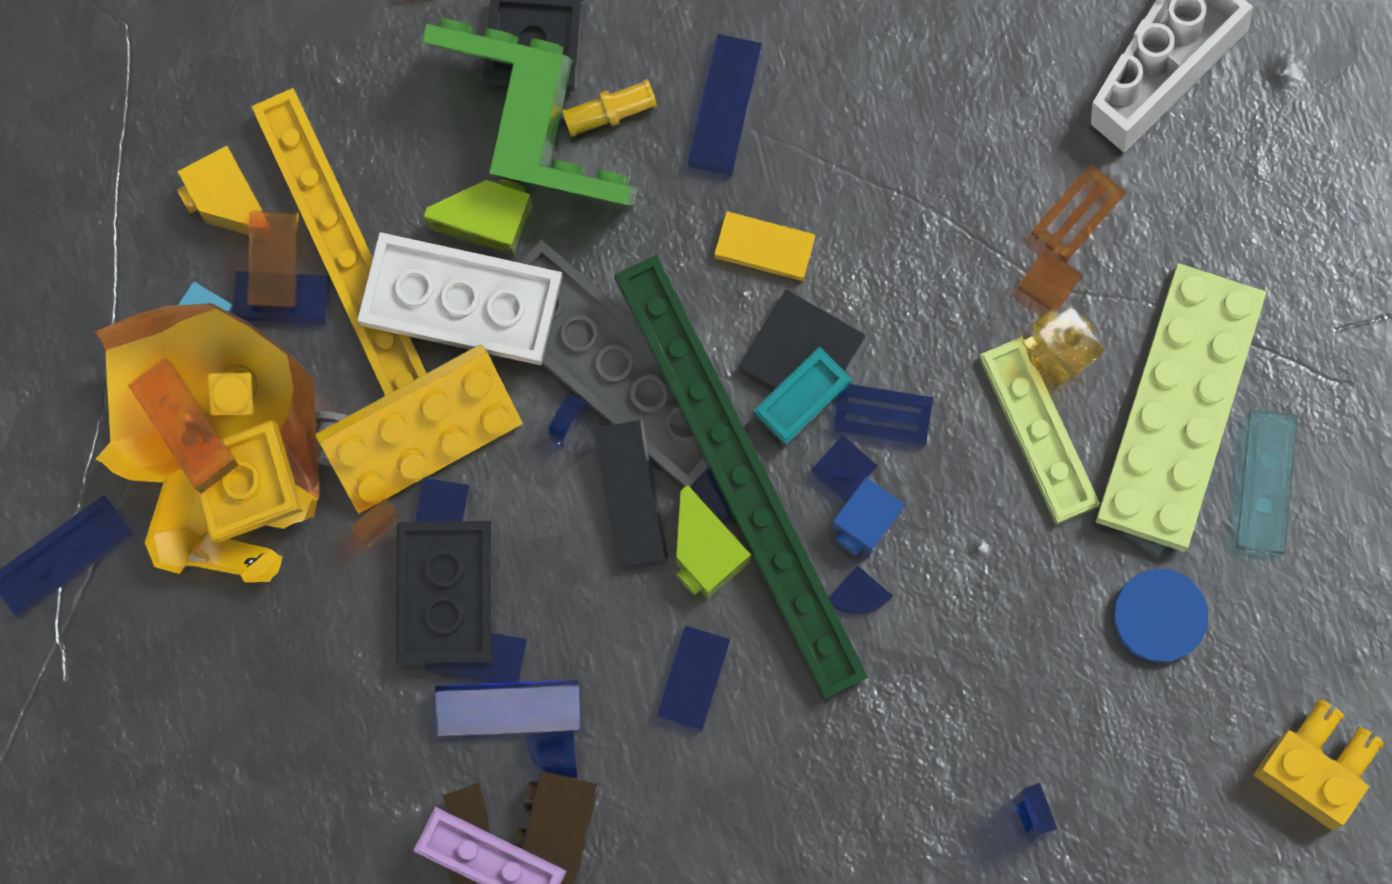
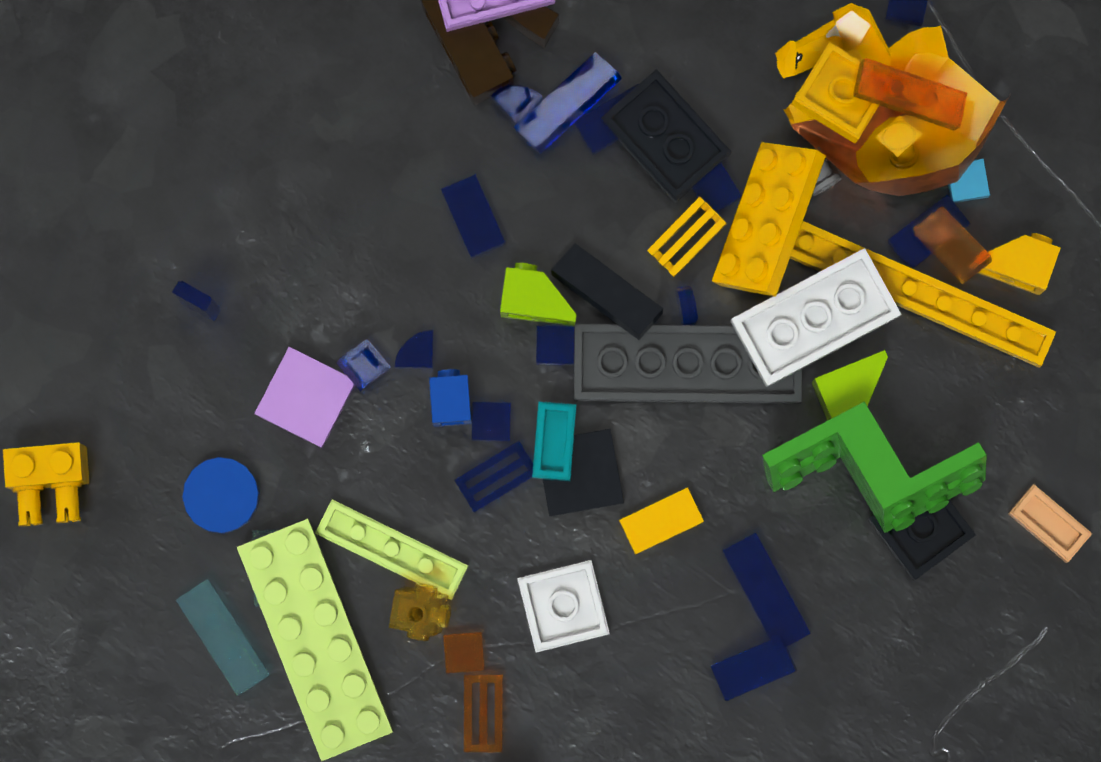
camera: 140 degrees right, 5 degrees up
clear orange tile [351,499,402,549] -> none
yellow pin [562,79,658,138] -> none
dark green plate [614,254,869,699] -> none
none -> lavender tile [254,347,357,449]
none -> clear blue tile [337,339,391,392]
none -> white tile [517,560,610,653]
none -> yellow tile [647,197,727,277]
none -> clear blue tile [711,635,797,701]

